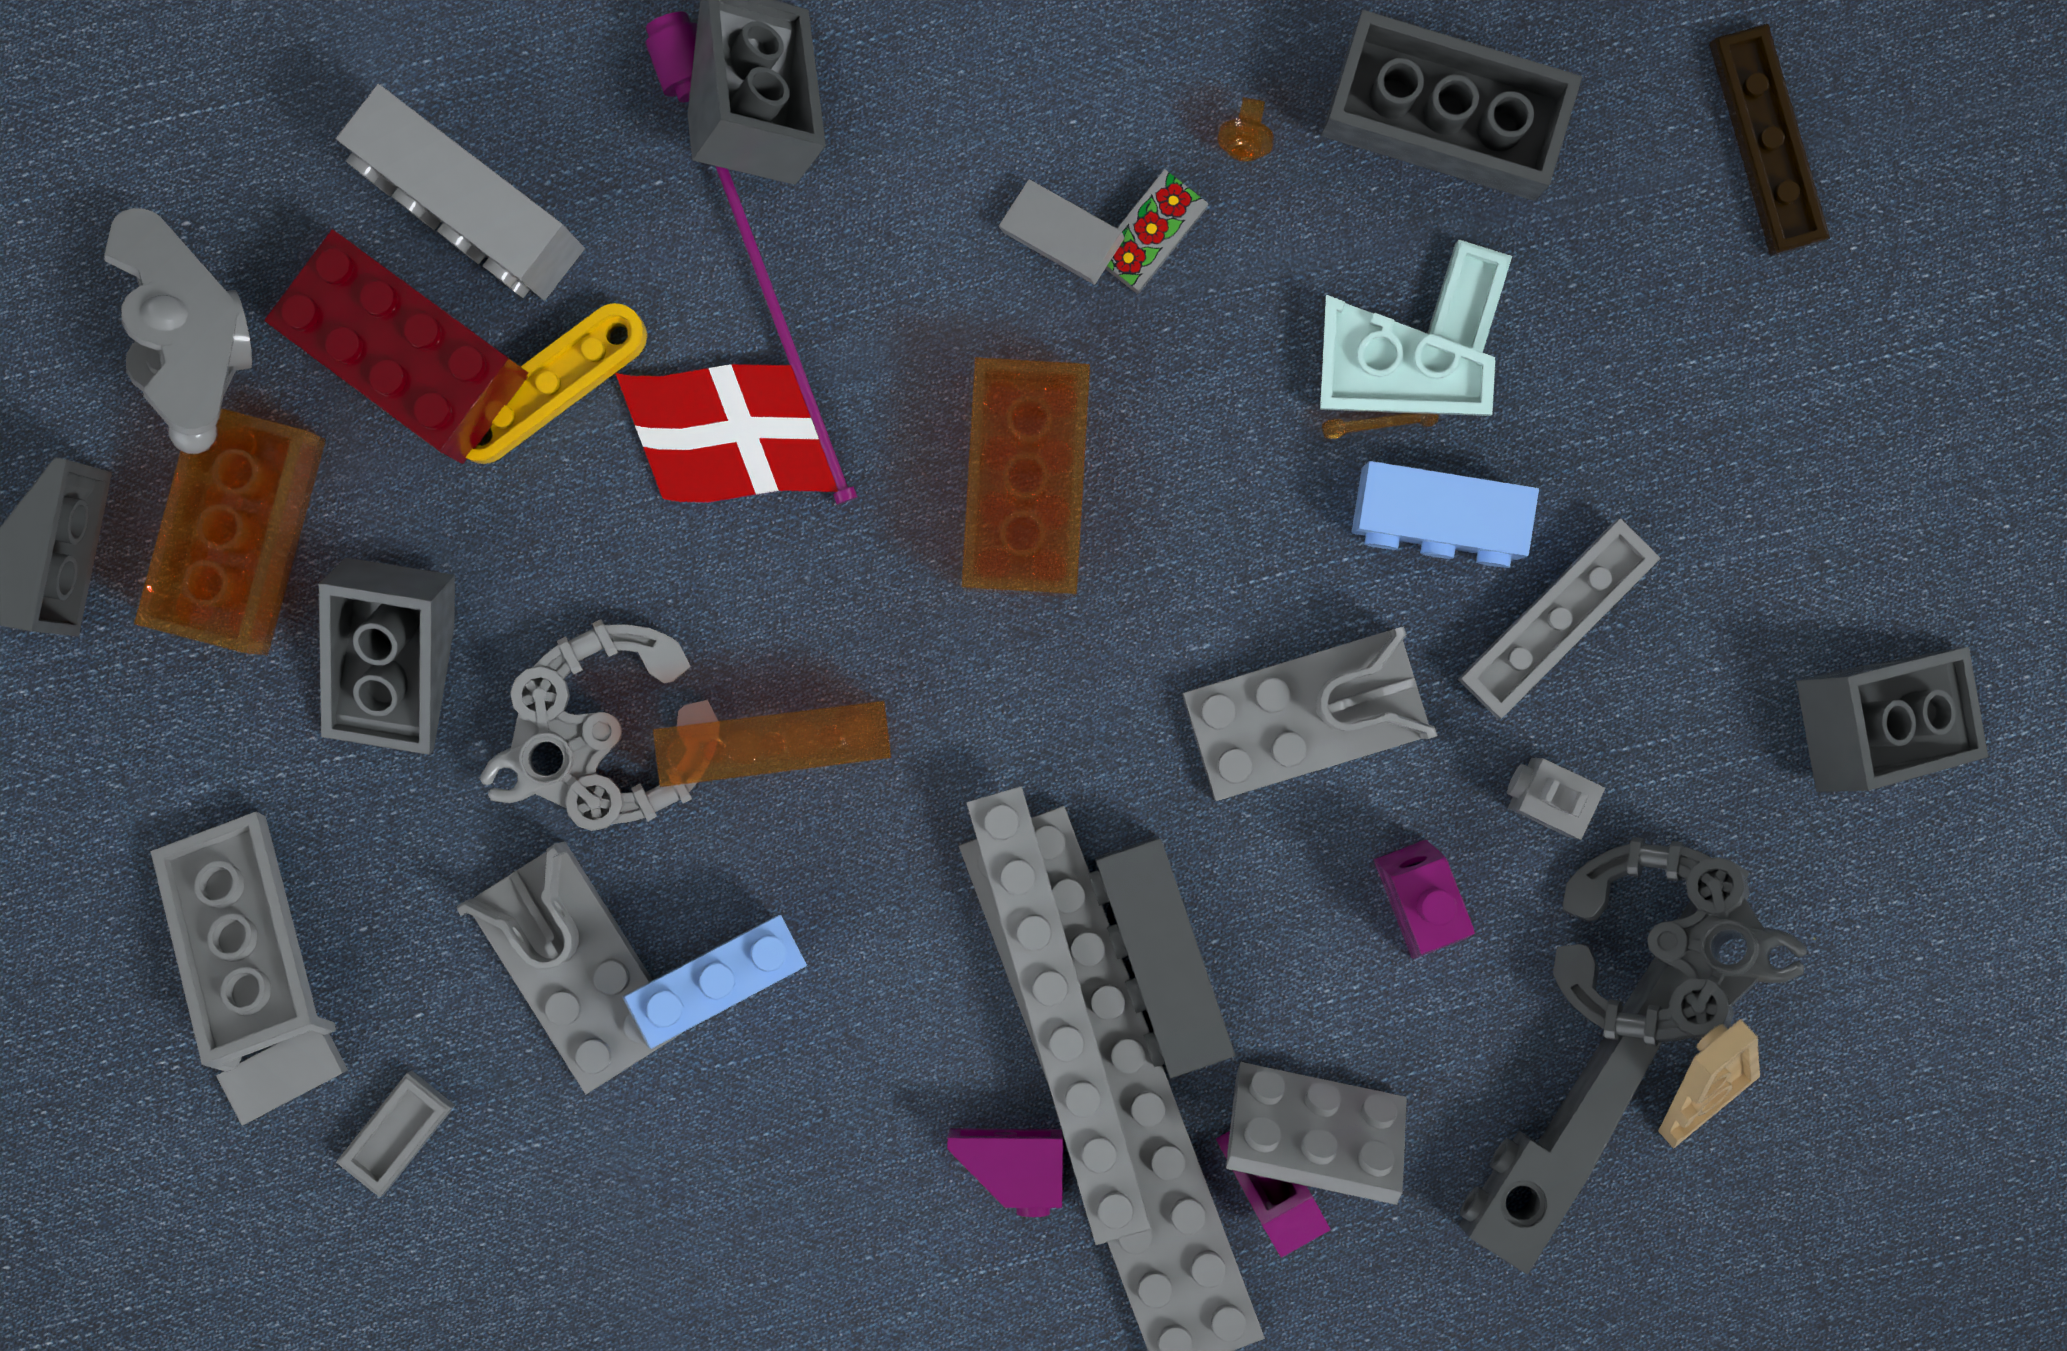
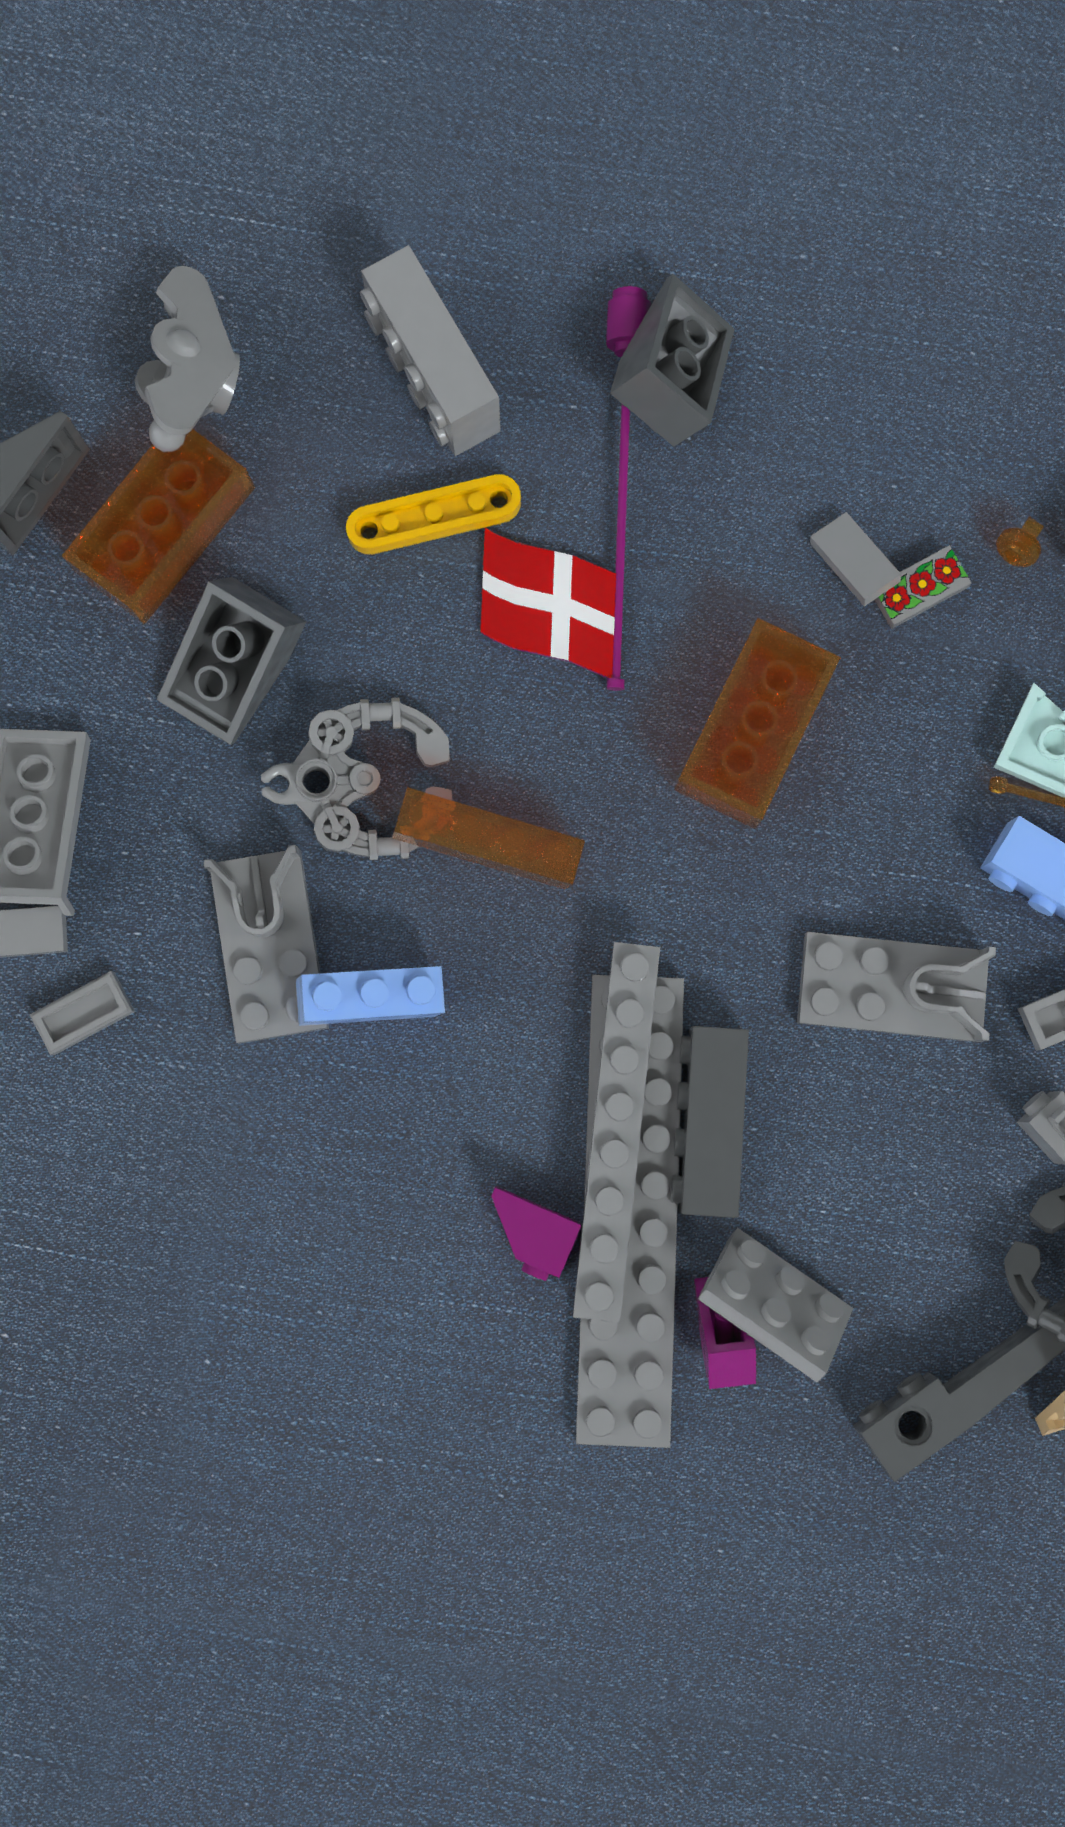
camera: 20 degrees right, 5 degrees down
dark red brick [264,229,528,464] -> none
magenta torso [1373,839,1475,960] -> none

